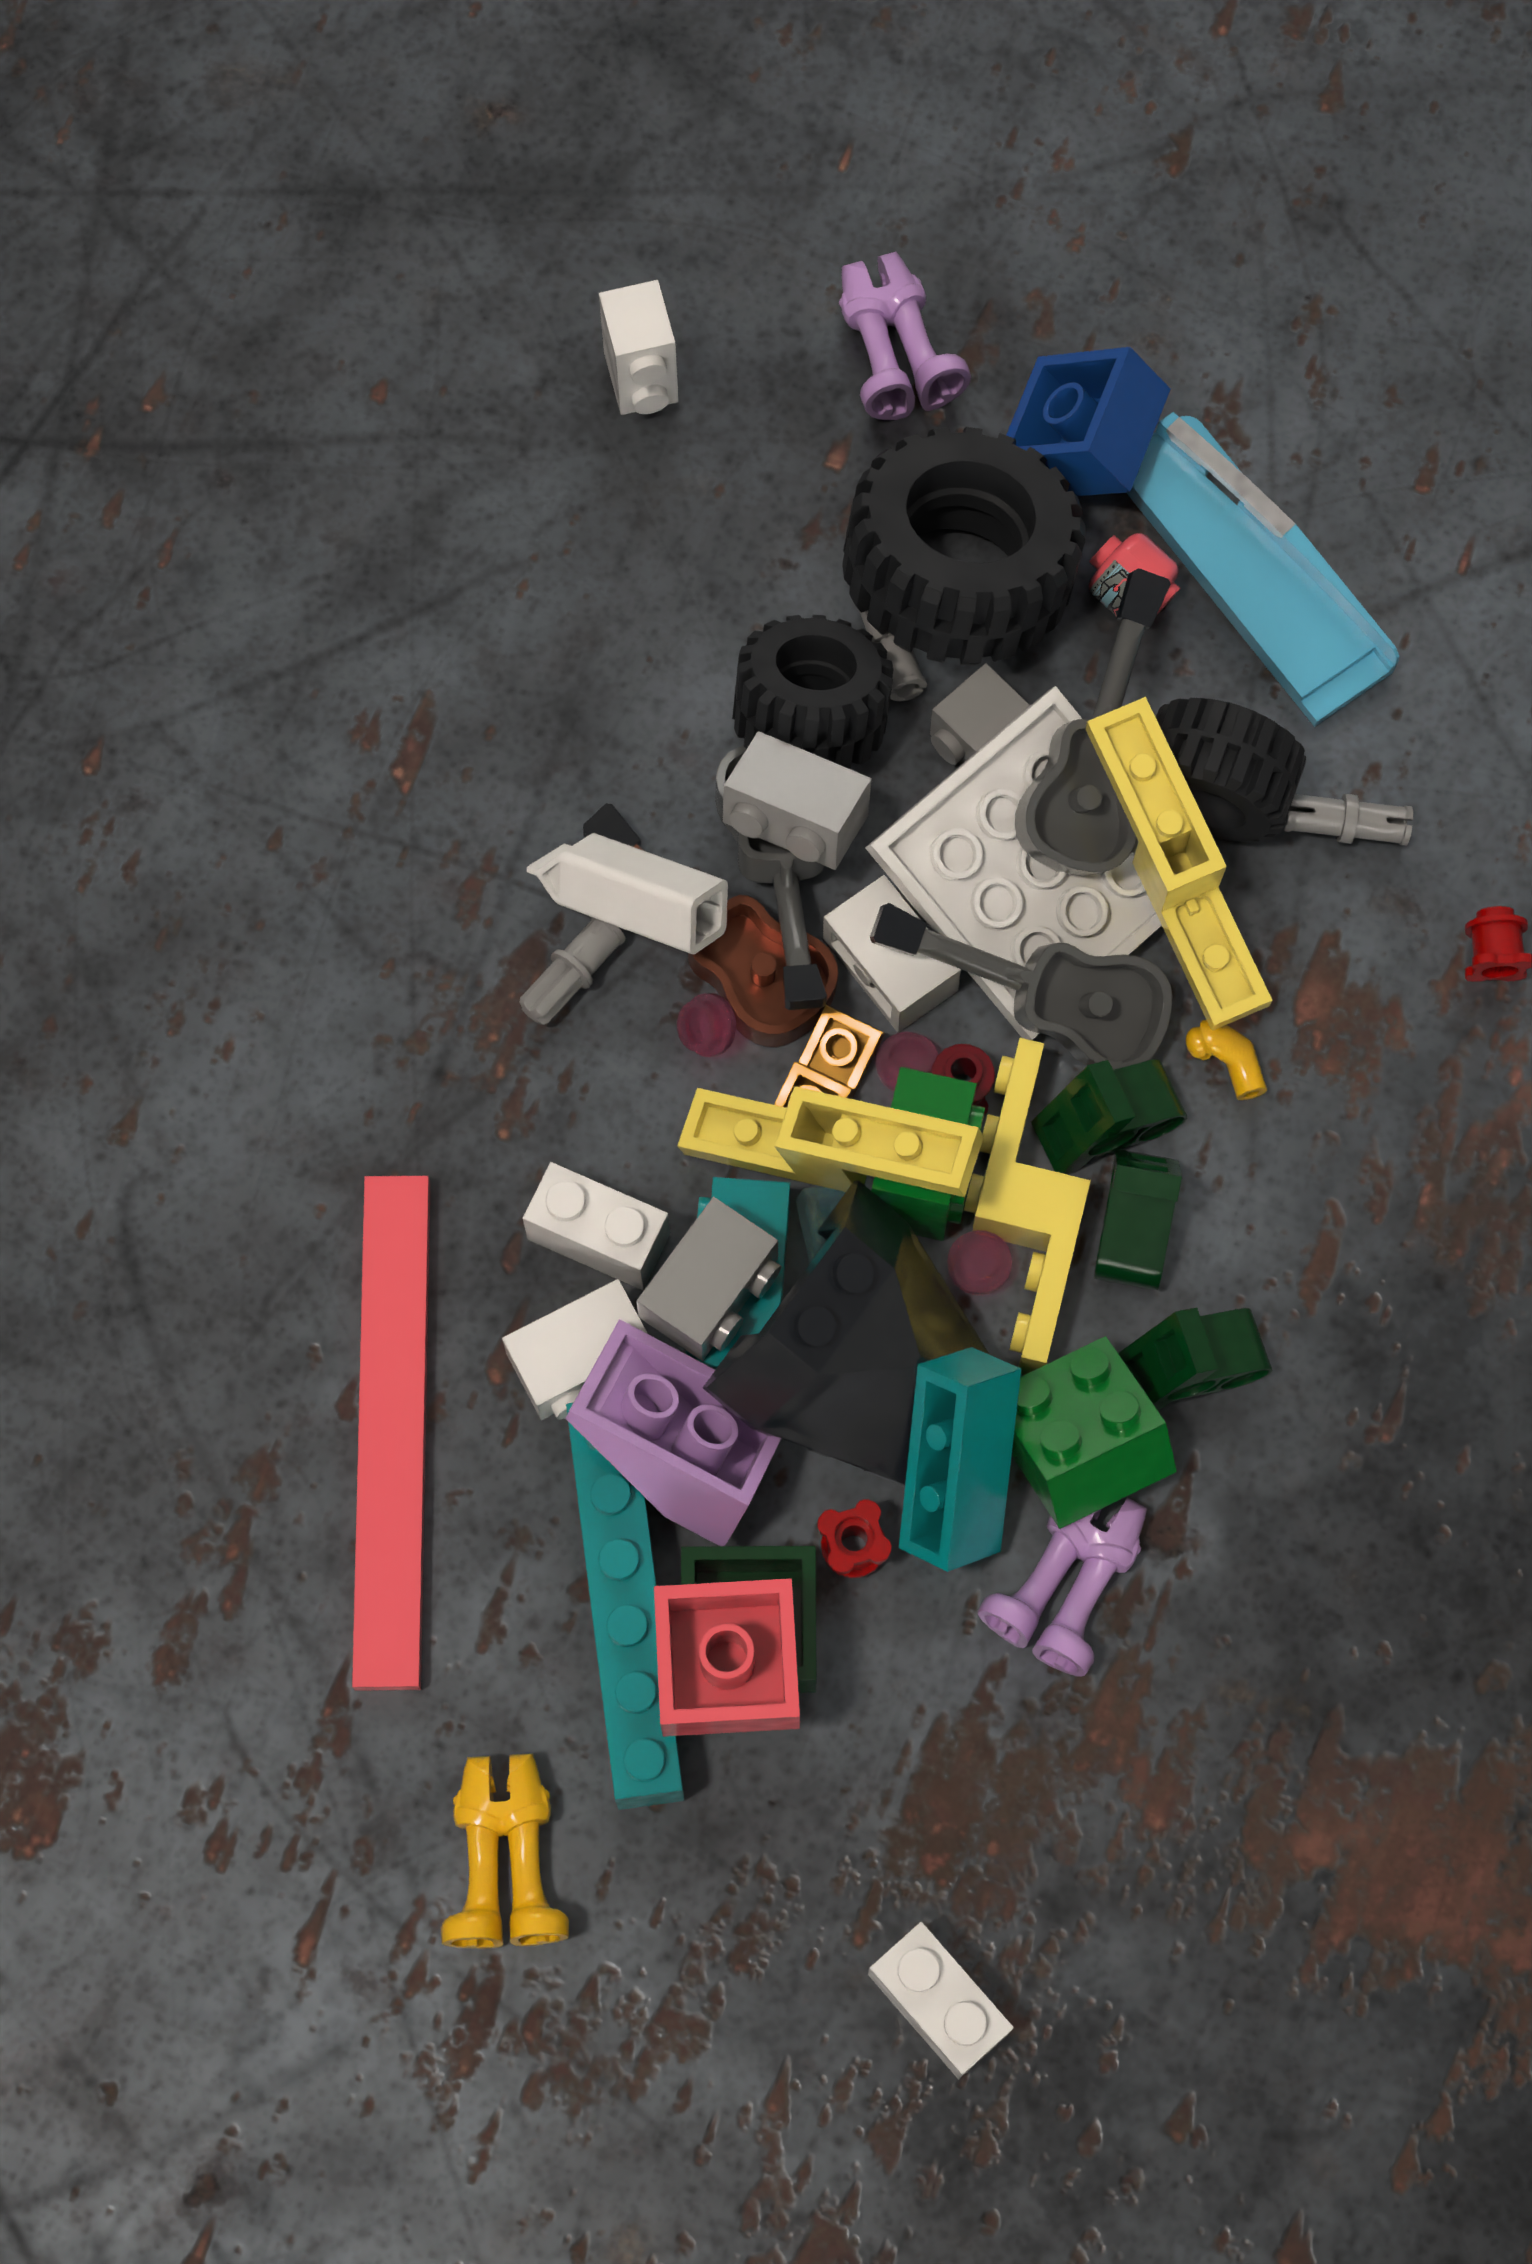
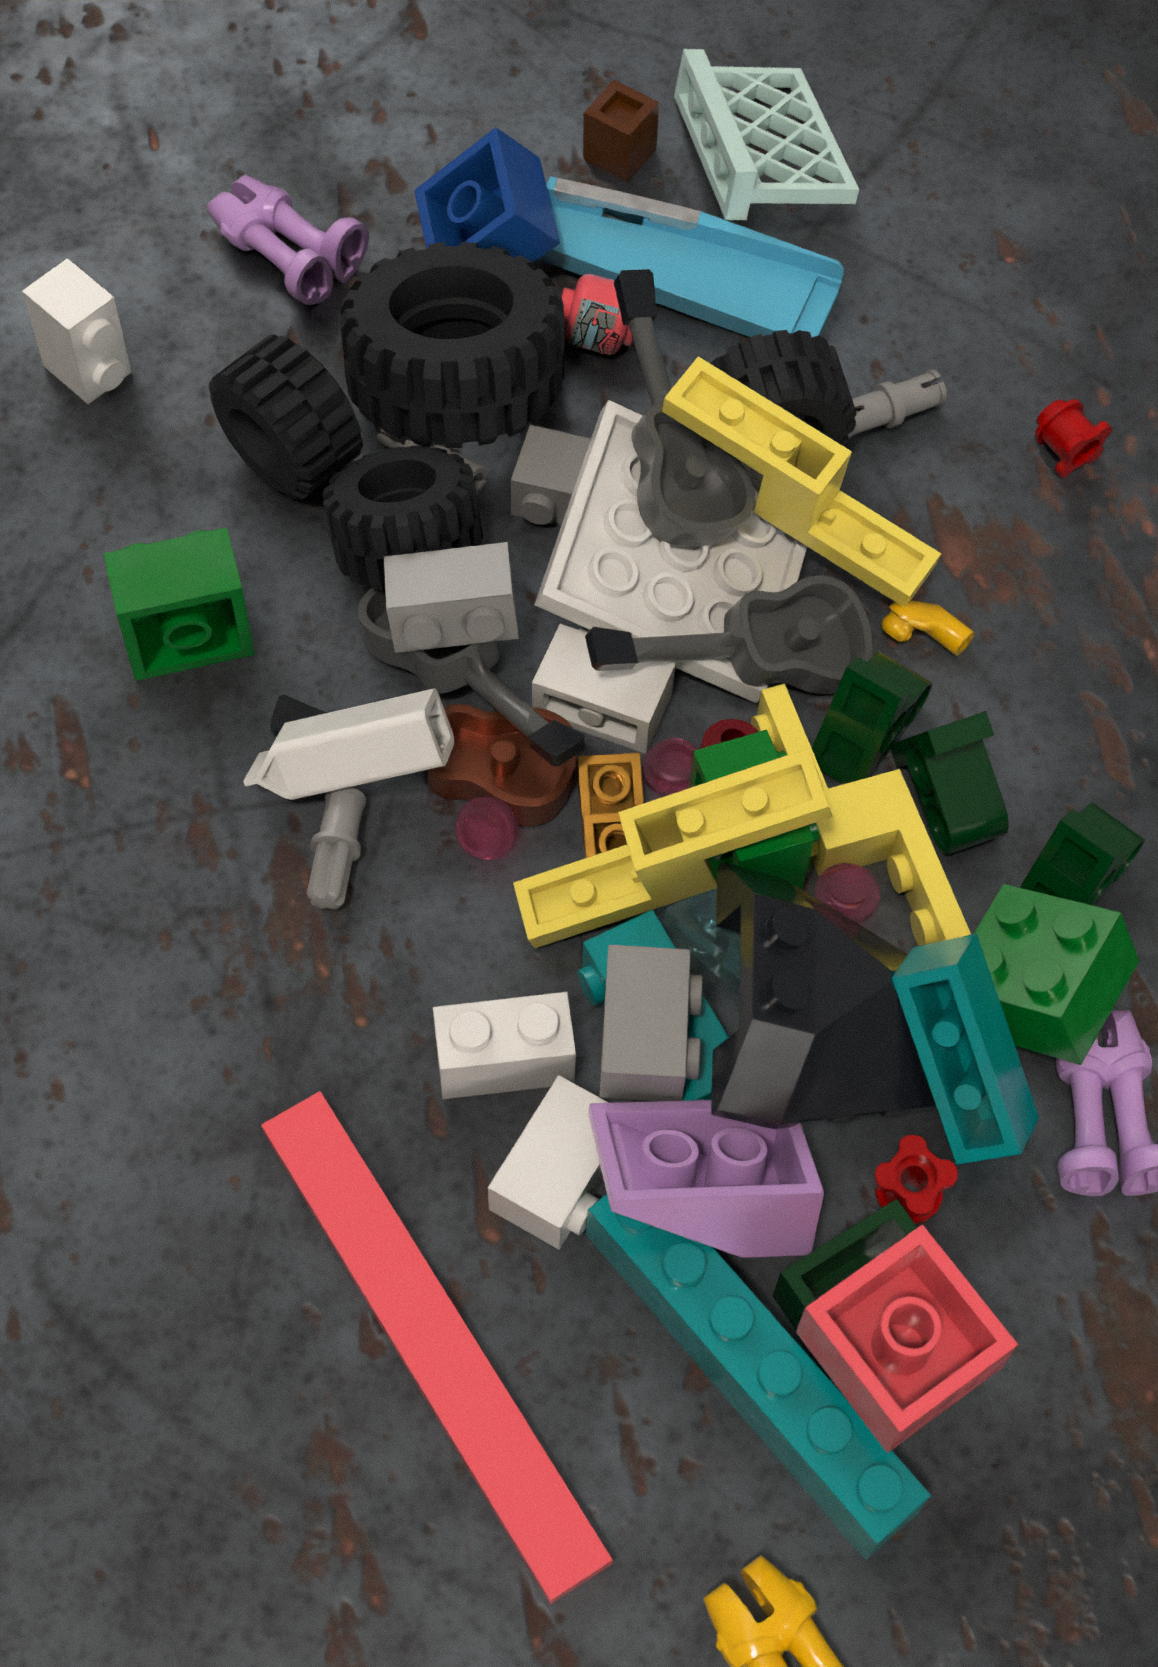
camera: 35 degrees left, 10 degrees down
none -> green brick [103,527,255,681]
none -> black tyre [209,334,363,499]
none -> reddish brown panel [583,80,659,183]
none -> light aqua fence [674,49,859,220]

